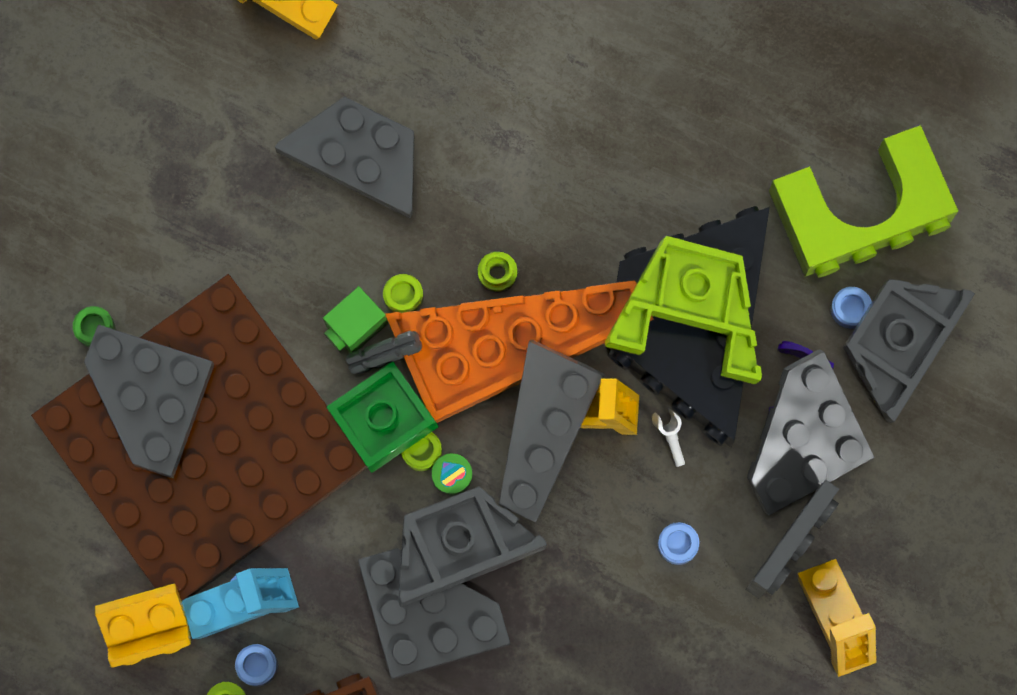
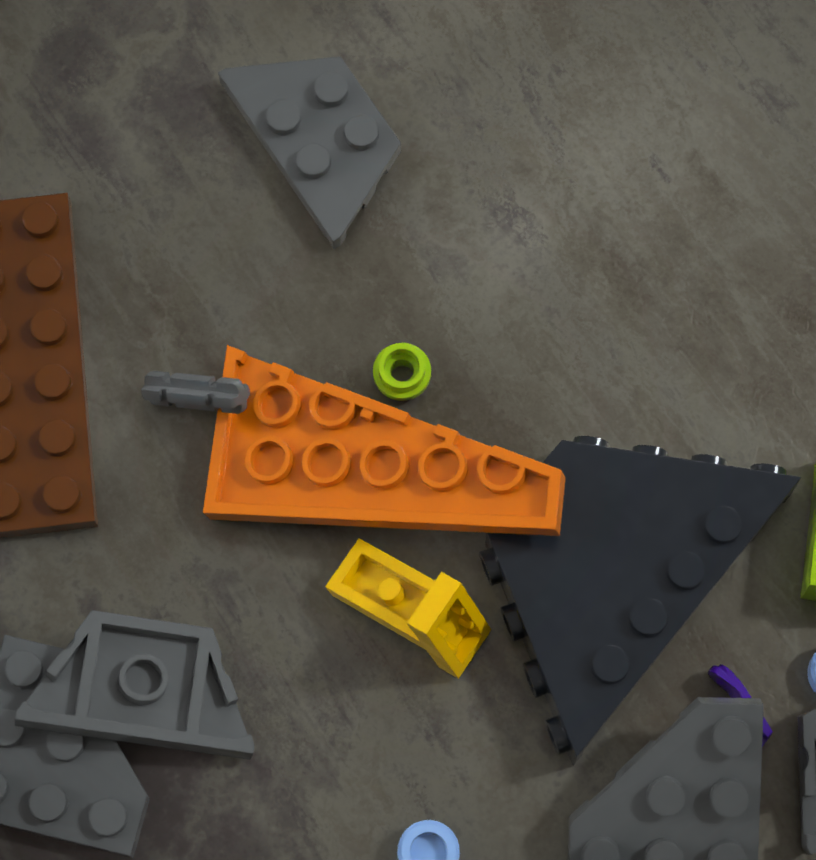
camera: 30 degrees right, 5 degrees down
bright green brick [323,286,388,353] -> none
green plate [326,361,439,473] -> none
lime tile [383,274,424,313] -> none
lime tile [401,432,442,471] -> none
bright green tile [432,453,472,496] -> none
dark grey wing [499,339,605,522] -> none
lime wing [605,236,762,384] -> none
white hand [652,408,685,467] -> none

